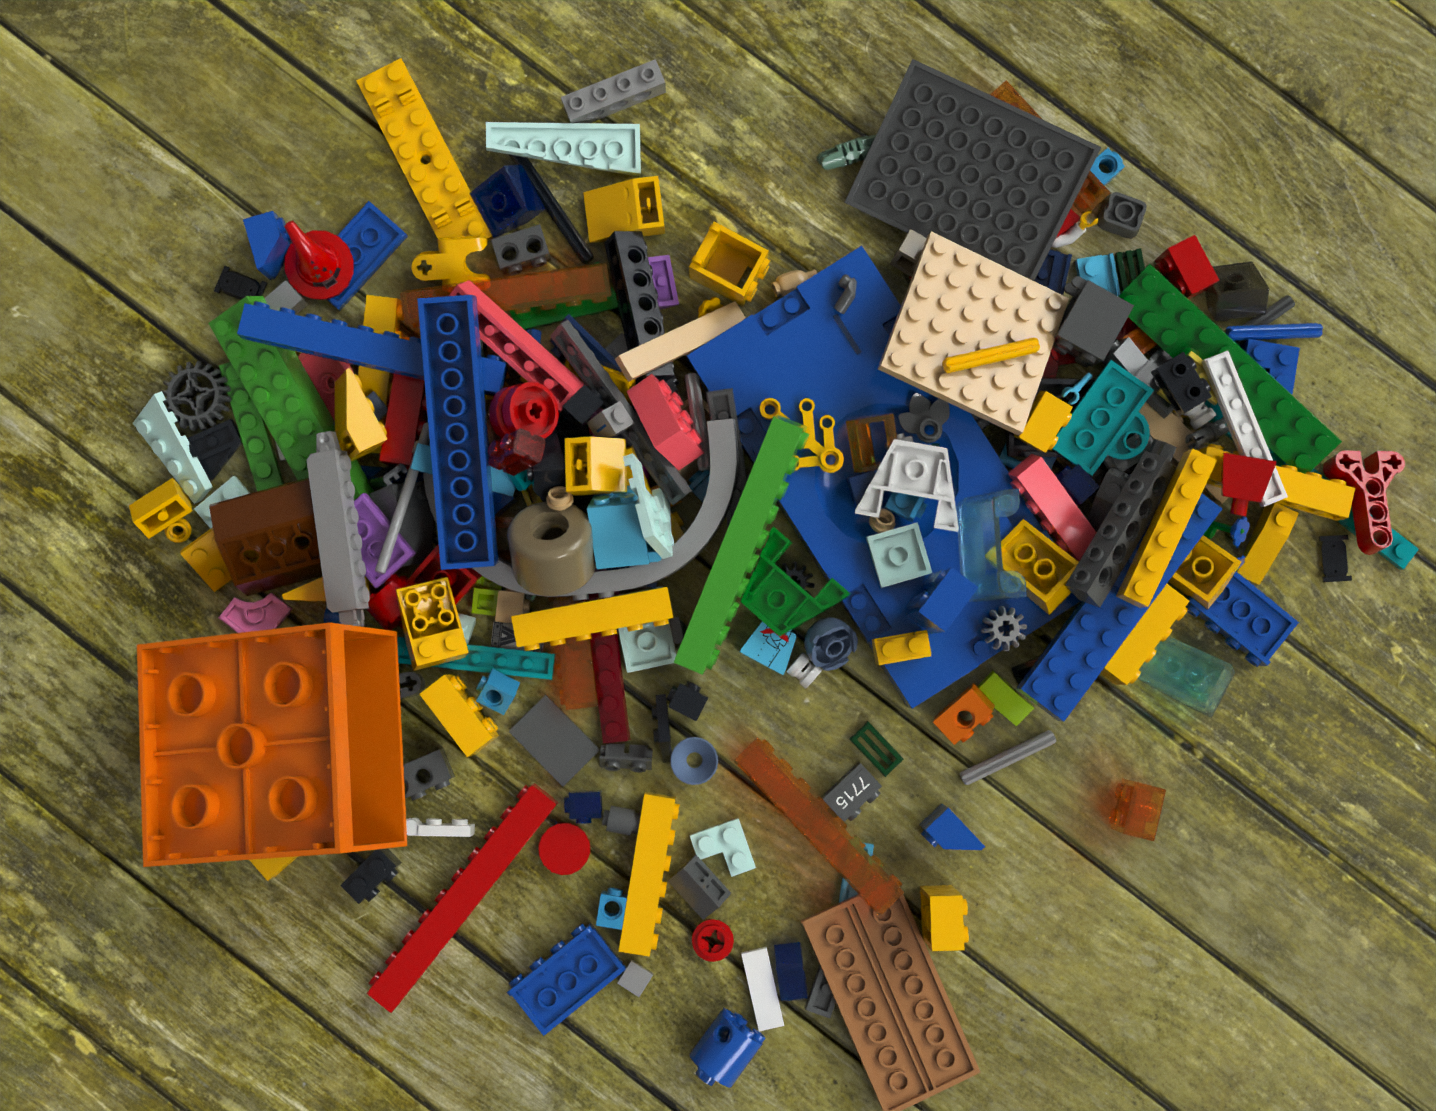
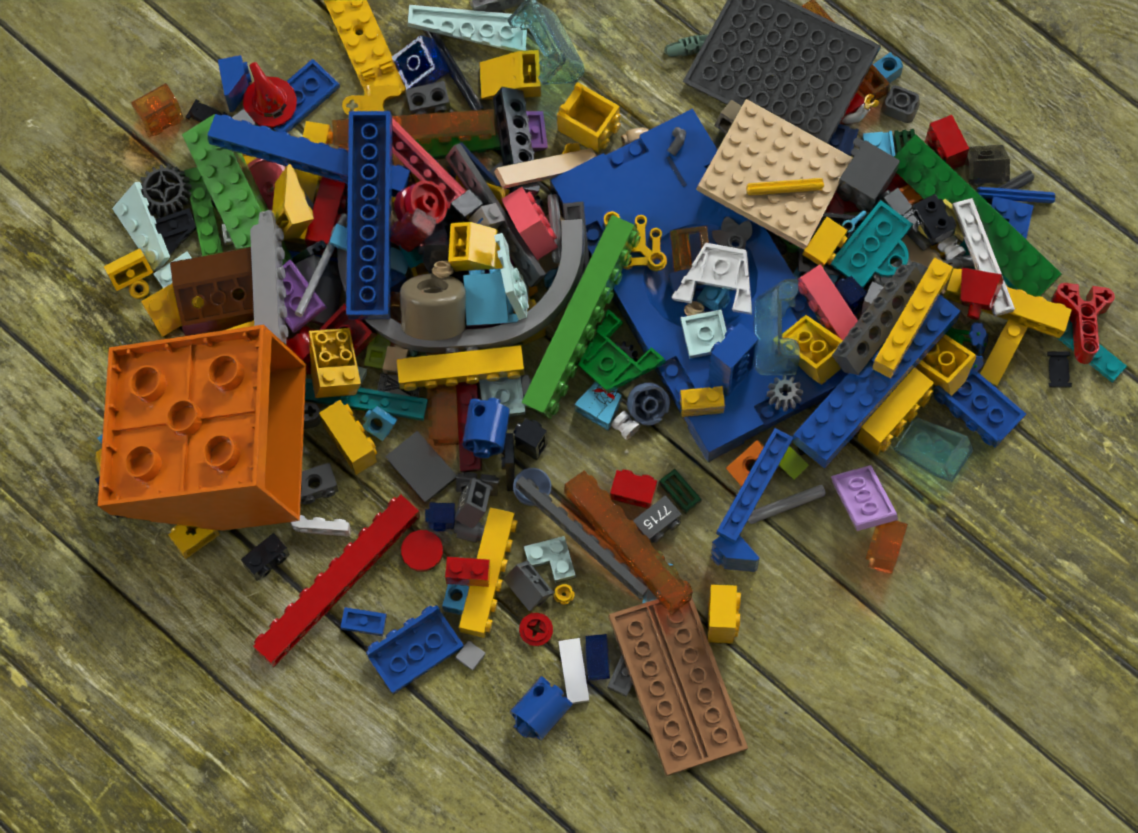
camera: 10 degrees right, 15 degrees down
none -> clear orange brick [131,83,184,138]
none -> blue plate [340,607,387,636]
none -> red brick [445,557,491,587]
none -> dark grey brick [455,477,491,529]
none -> blue cylinder [462,398,510,458]
none -> clear light blue windscreen [507,0,585,85]
none -> dark grey plate [515,476,648,600]
none -> yellow plate [554,584,575,605]
none -> red brick [610,469,657,509]
none -> blue plate [716,428,793,544]
none -> lavender tile [831,465,898,531]

